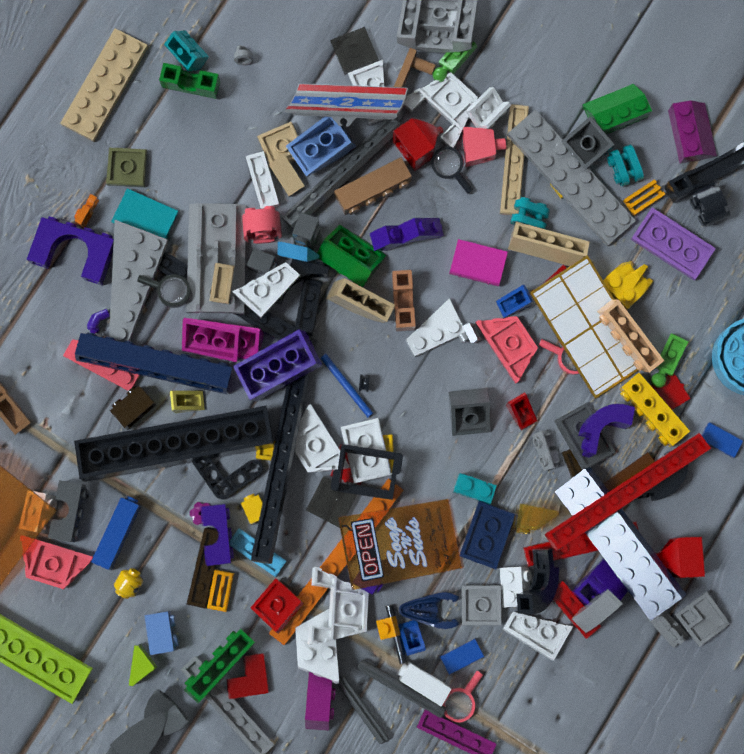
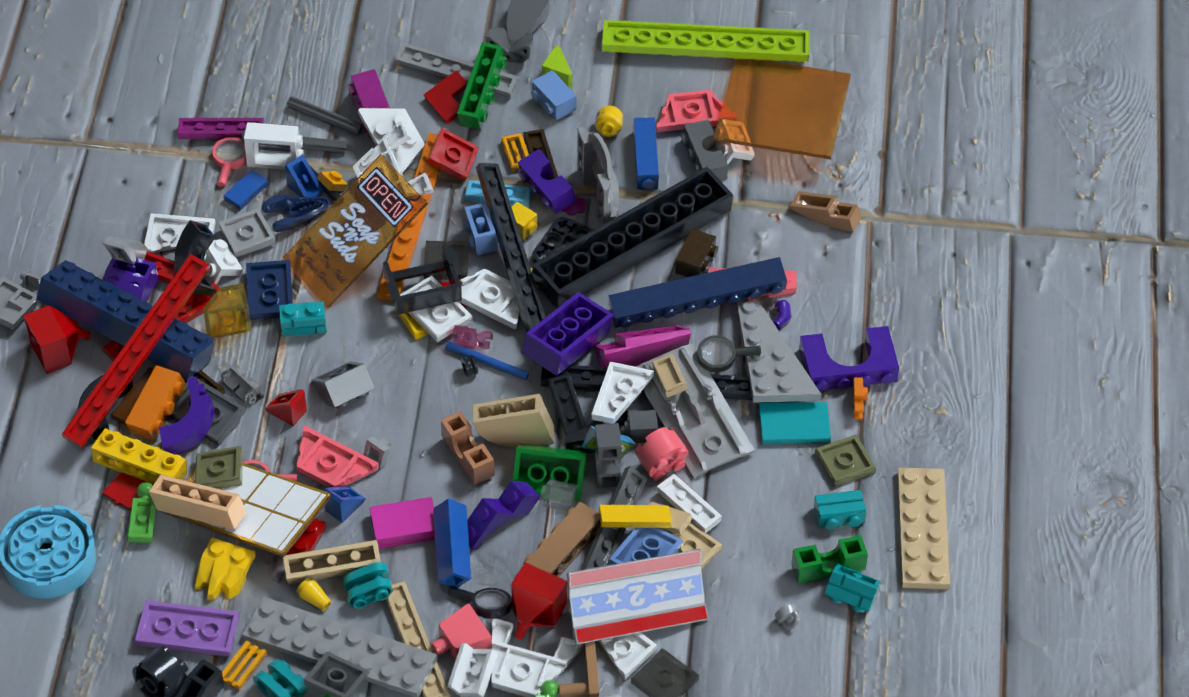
camera: 155 degrees right, 30 degrees down
light yellow slope [170,391,205,414] -> none
white wing [406,298,465,357] -> none
blue tile [702,422,743,458] -> none
none -> orange brick [125,365,186,441]
none -> olive tile [195,446,243,489]
none -> yellow cone [296,578,332,612]
none -> blue brick [433,499,471,588]
none -> clear pink plate [453,325,493,350]
none -> medium blue brick [462,202,498,256]
none -> clear brick [541,480,577,511]
none -> light grey slope [577,127,619,226]
none -> yellow tile [599,505,672,528]
none -> teal brick [814,490,866,530]

